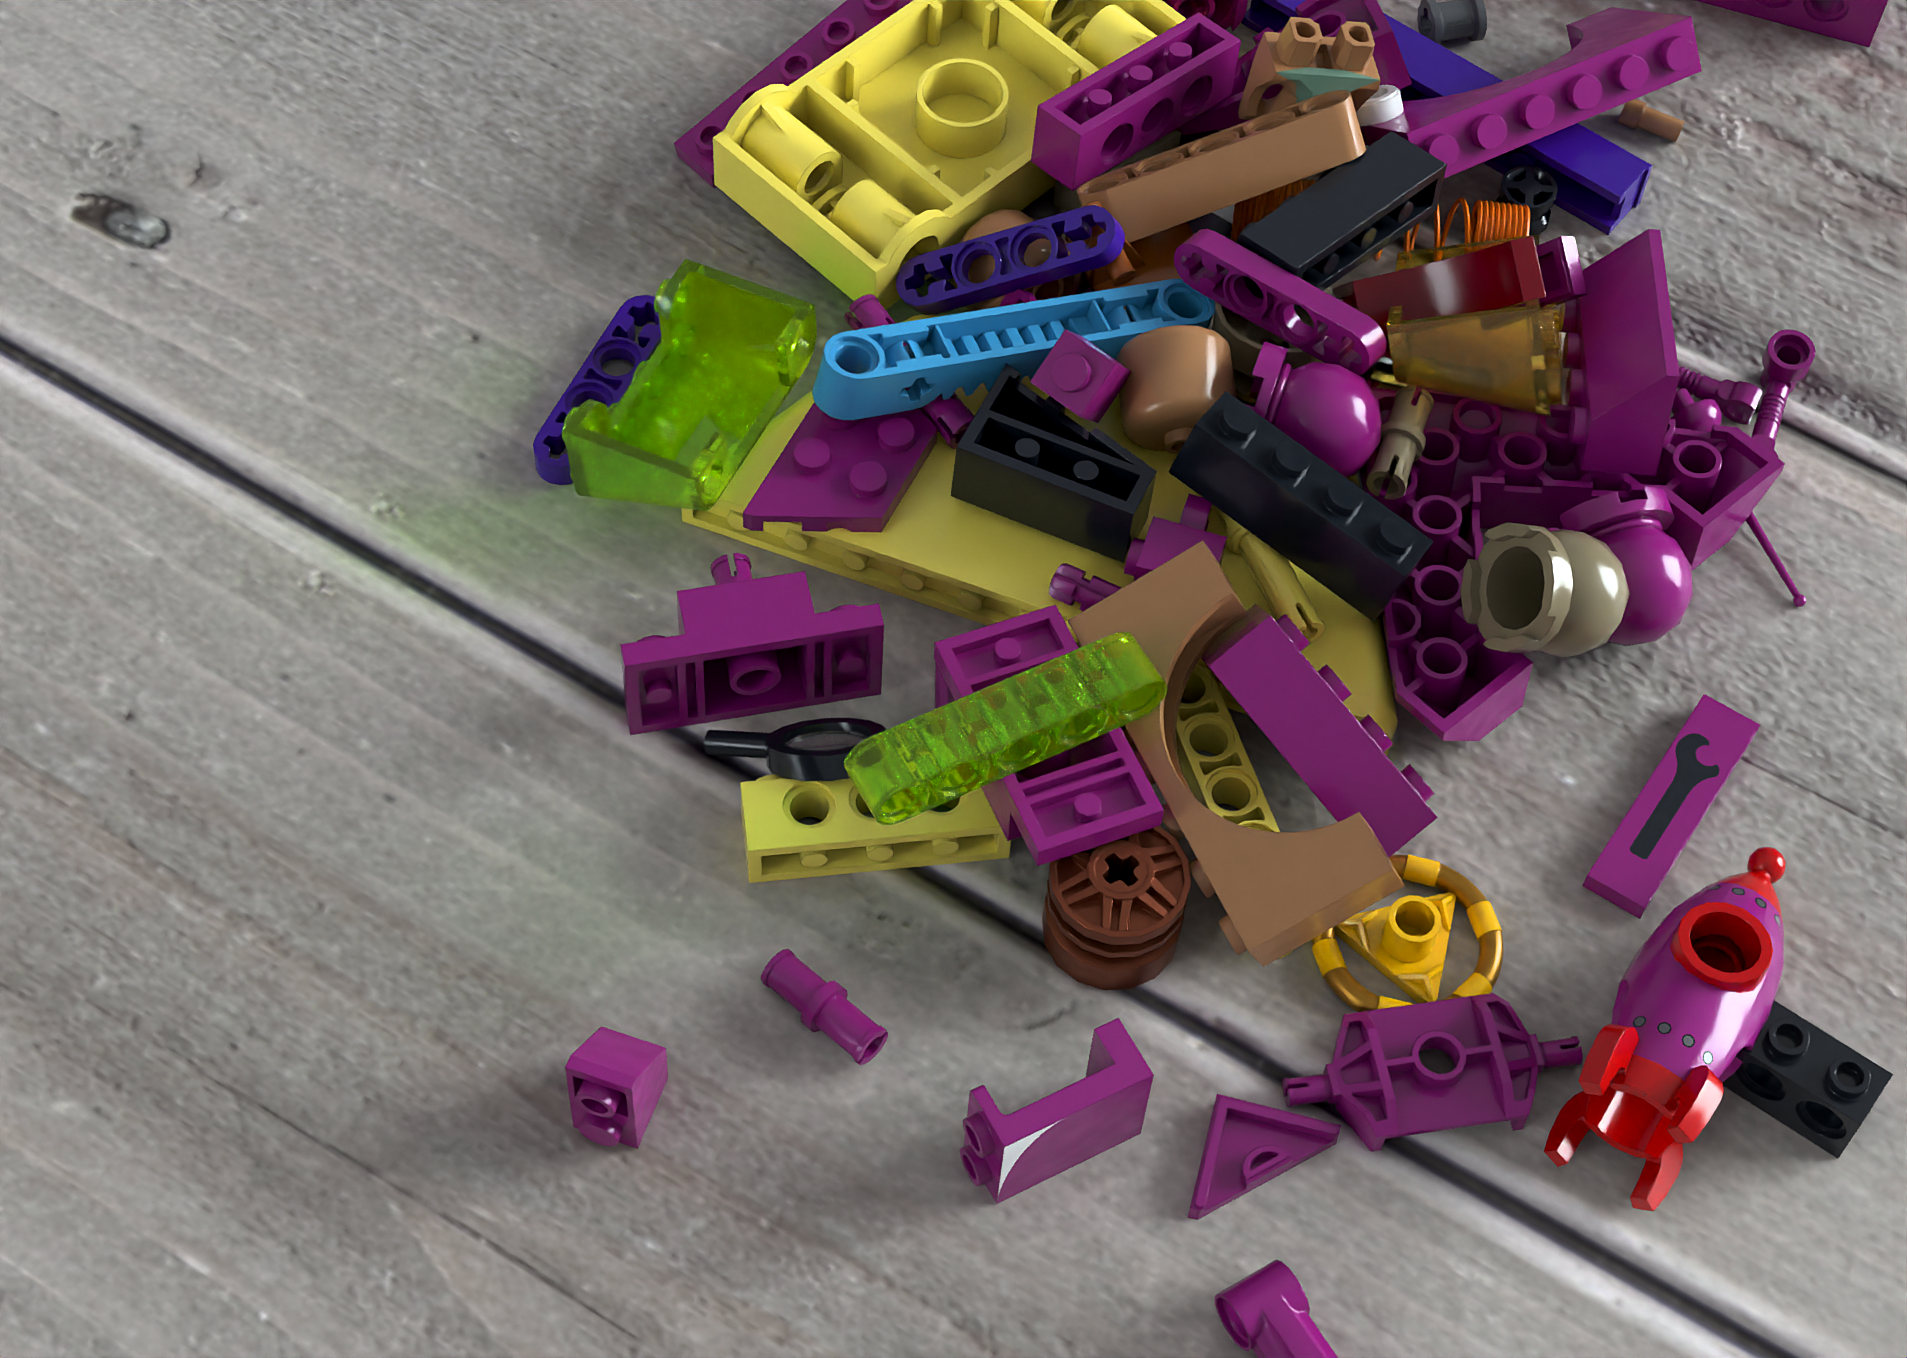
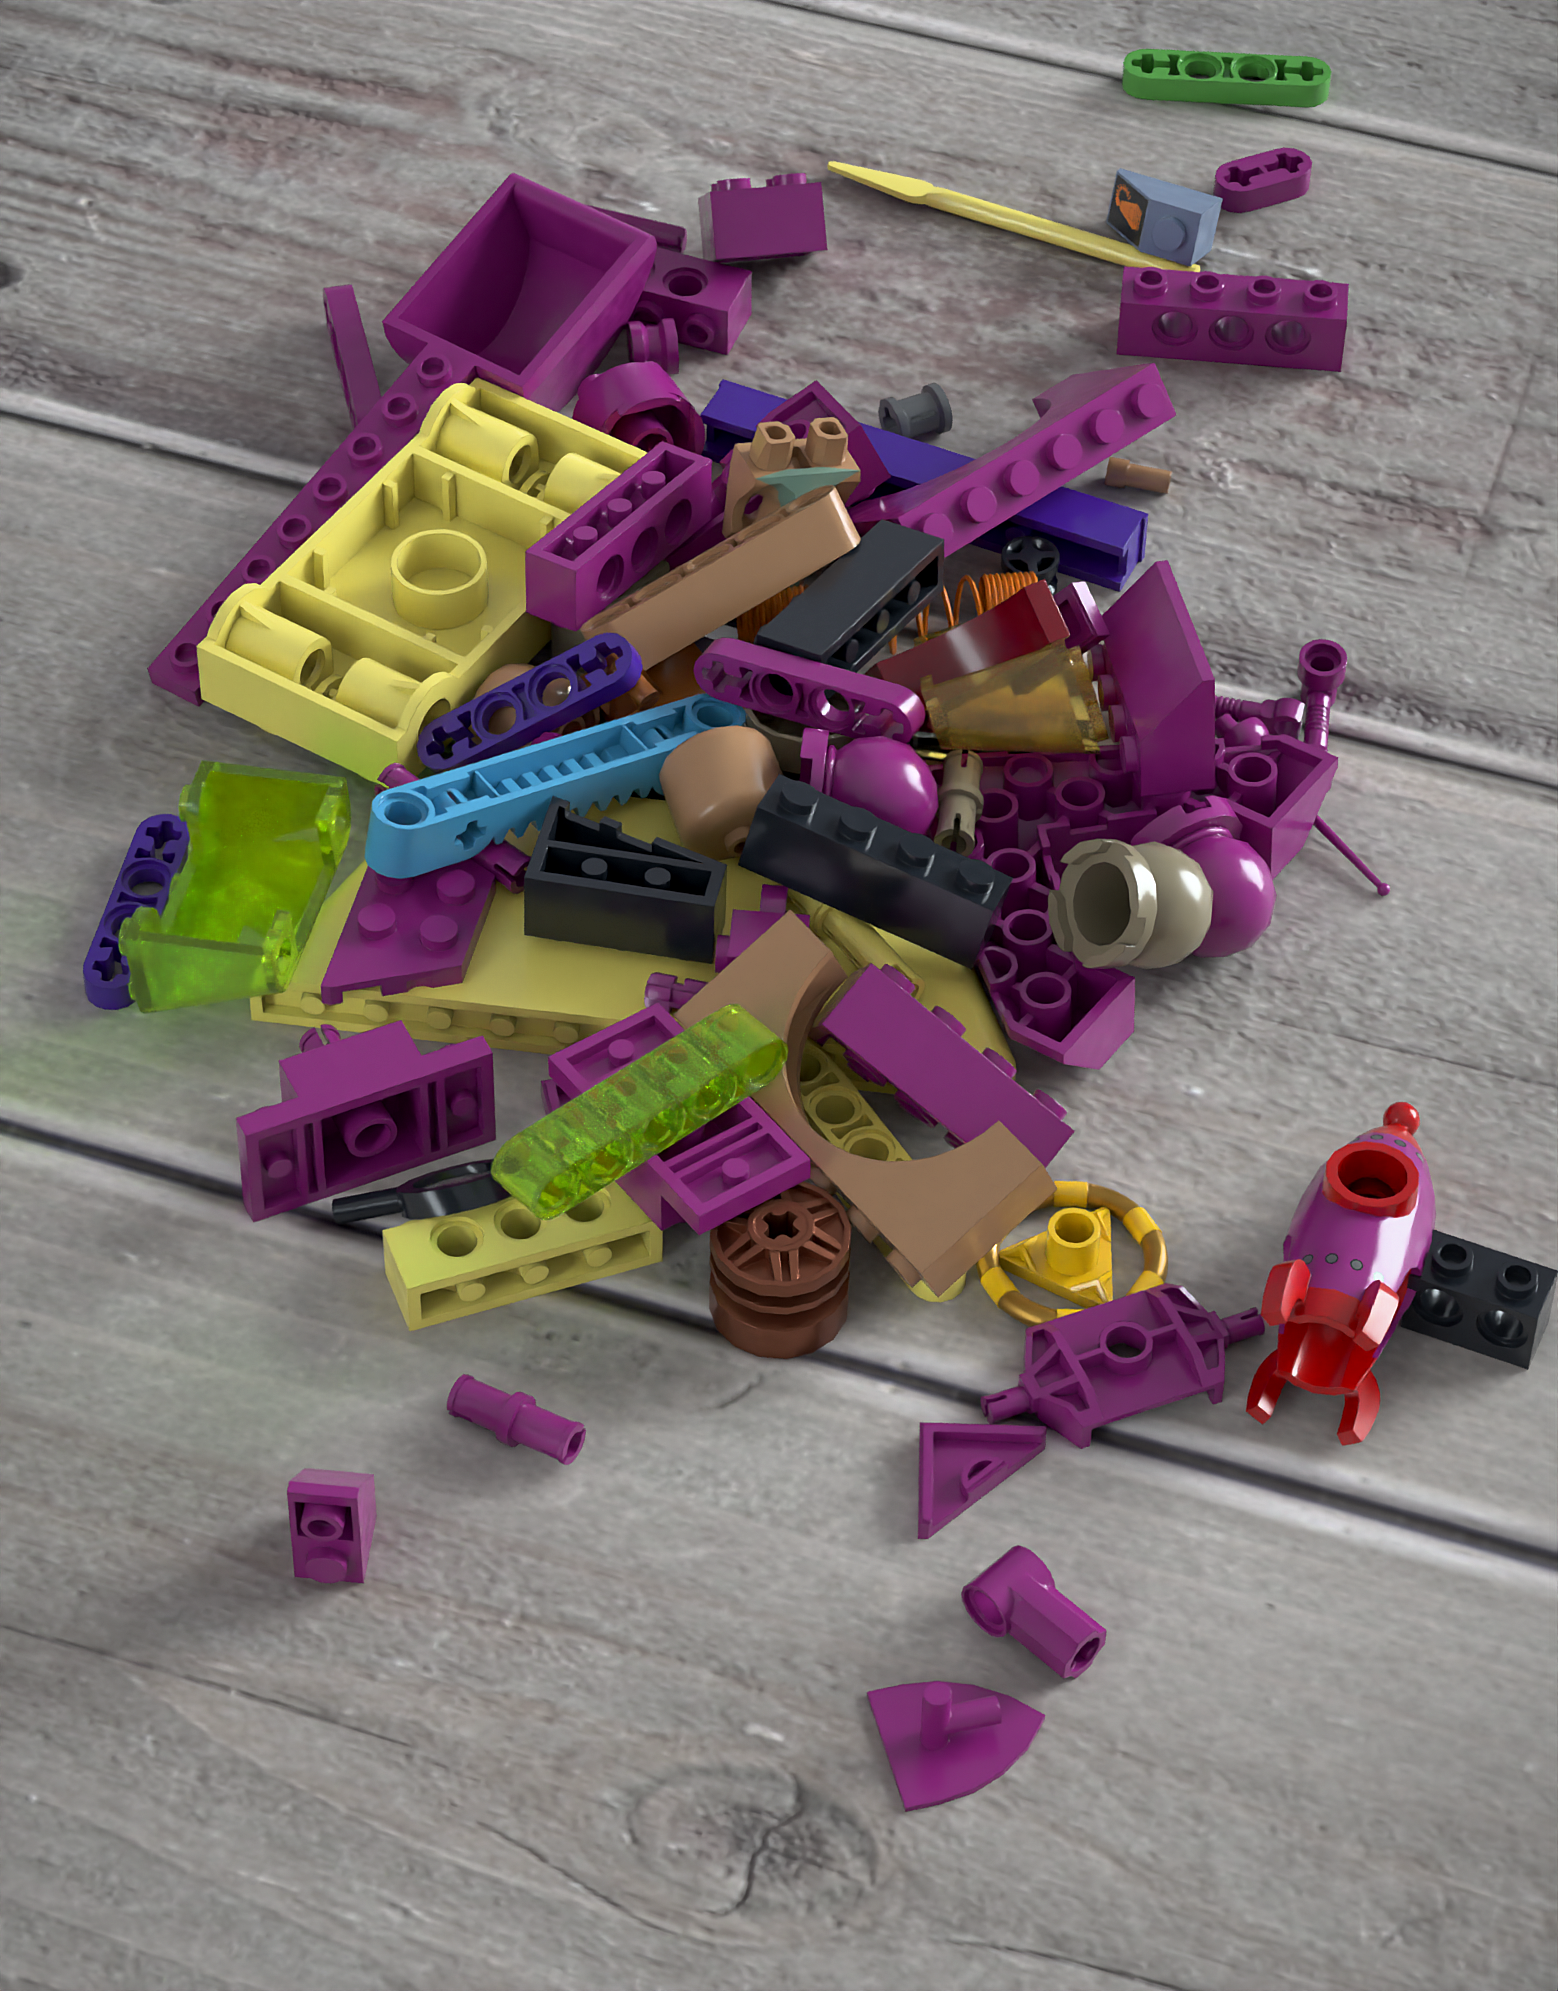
camera: 10 degrees left, 10 degrees down
magenta panel [959,1018,1154,1204] -> none
magenta brick [1030,329,1132,423] -> none
white tile [1356,85,1404,126] -> none
magenta tile [1582,694,1760,919] -> none

